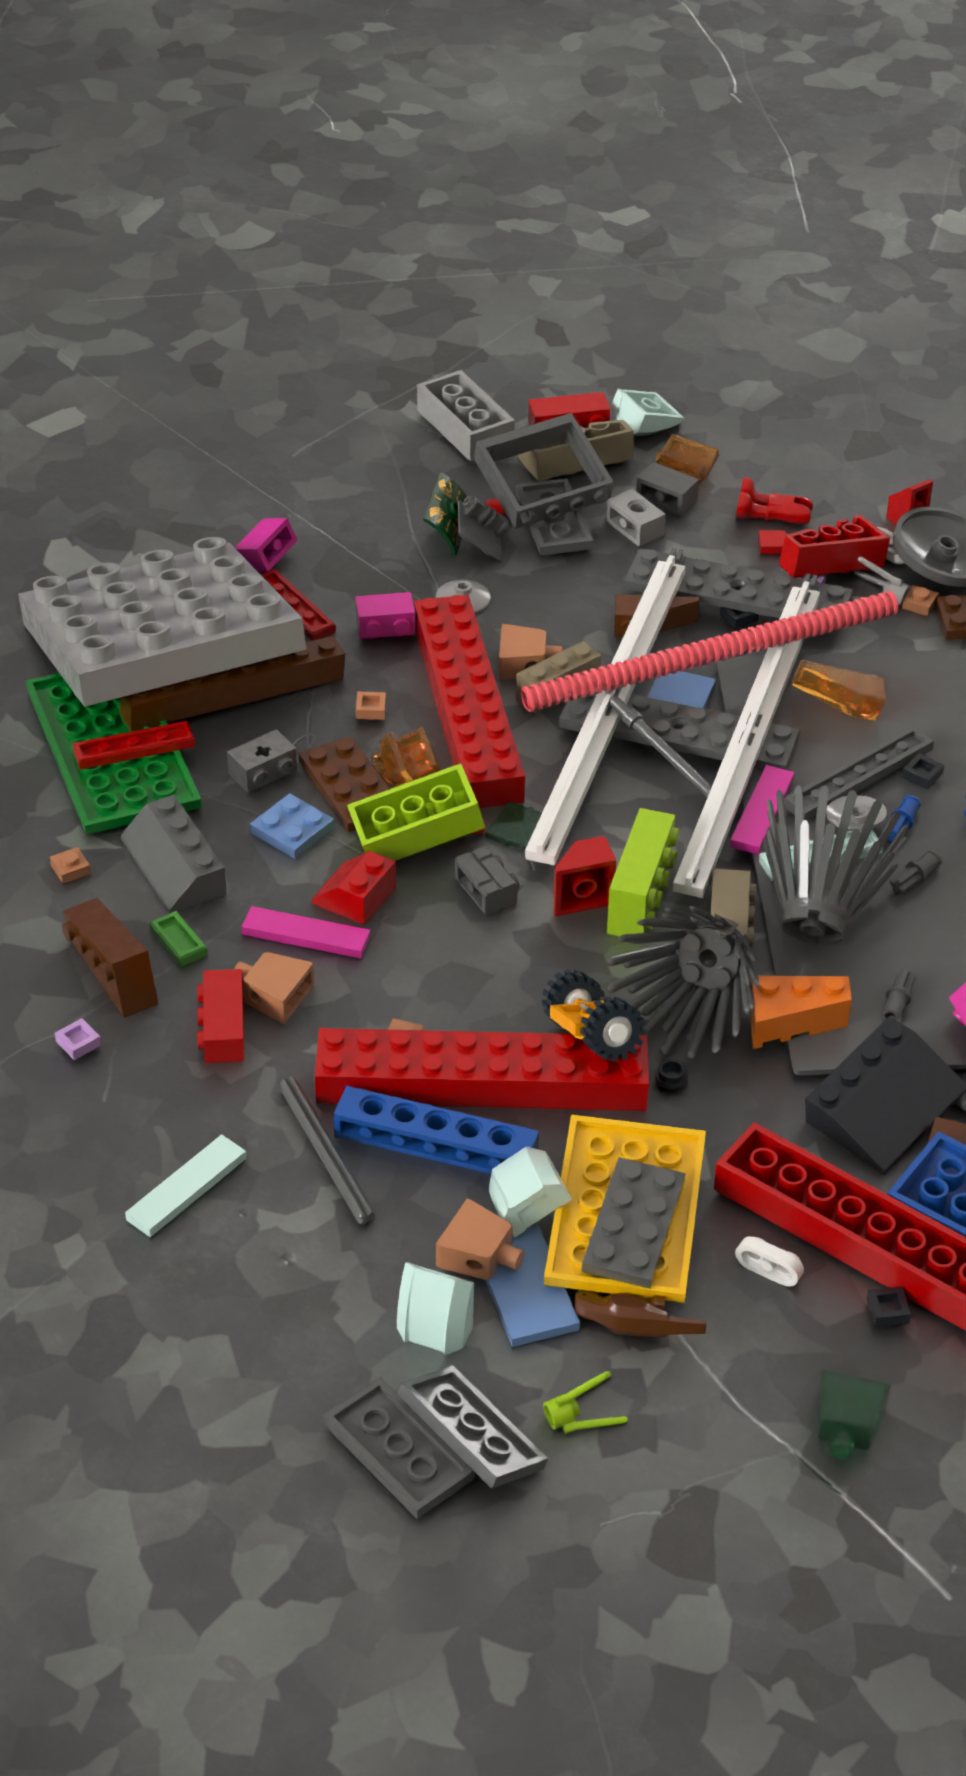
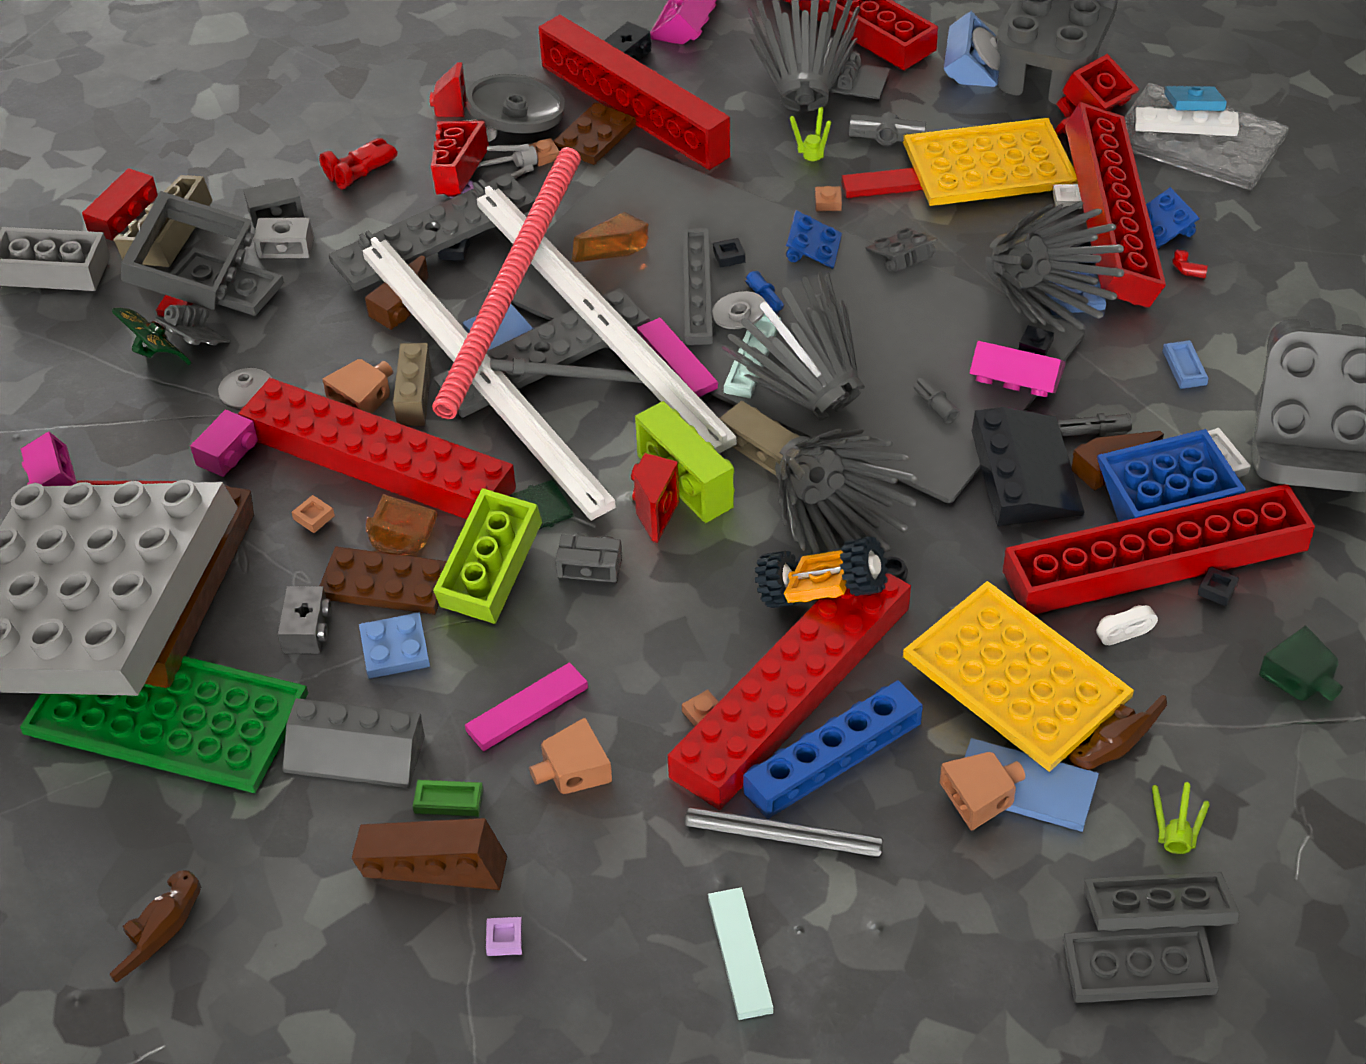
camera: 50 degrees left, 5 degrees up
nougat plate [50,847,91,884] -> none
red tile [72,721,195,770] -> none
red brick [197,969,244,1063] -> none
red slope [311,851,396,925] -> none
light aqua slope [397,1262,474,1355] -> none
light aqua slope [489,1147,573,1237] -> none
dark grey plate [582,1157,686,1289] -> none
light aqua slope [610,389,685,437] -> none
clear orange slope [656,434,719,483] -> none
orange wedge [749,976,852,1049] -> none
red tile [758,530,786,554] -> none

